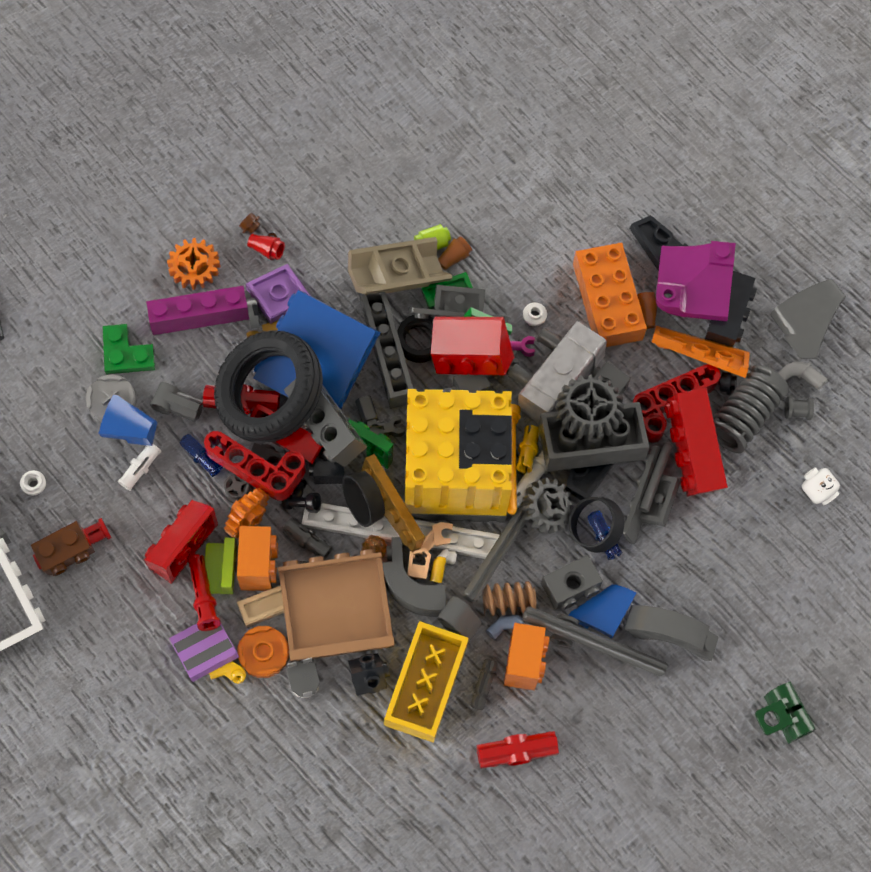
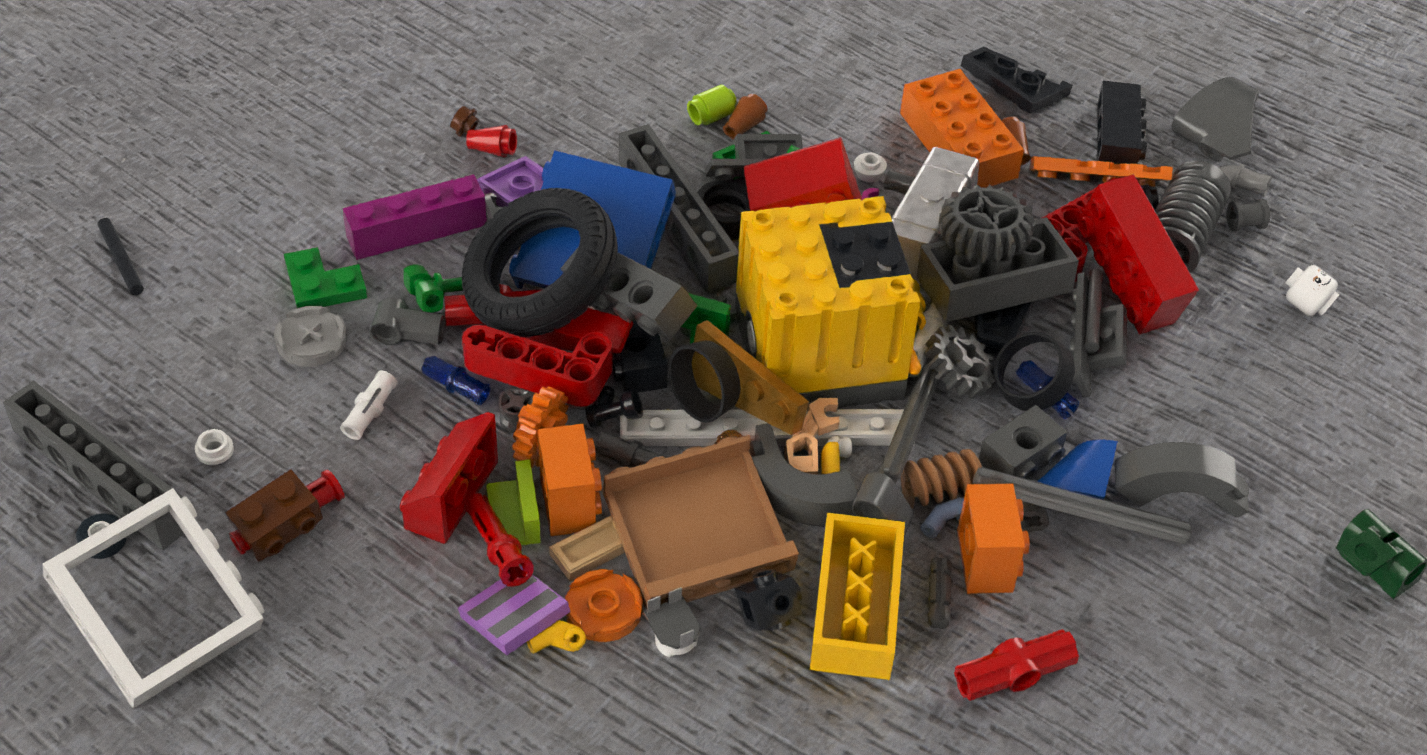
camera: 10 degrees left, 20 degrees down
blue slope [99,395,157,446] -> none
orange gear [167,238,221,290] -> none
dark tan piece [348,237,453,295] -> none
magenta slope [656,241,736,321] -> none
none -> green bar [404,264,463,313]

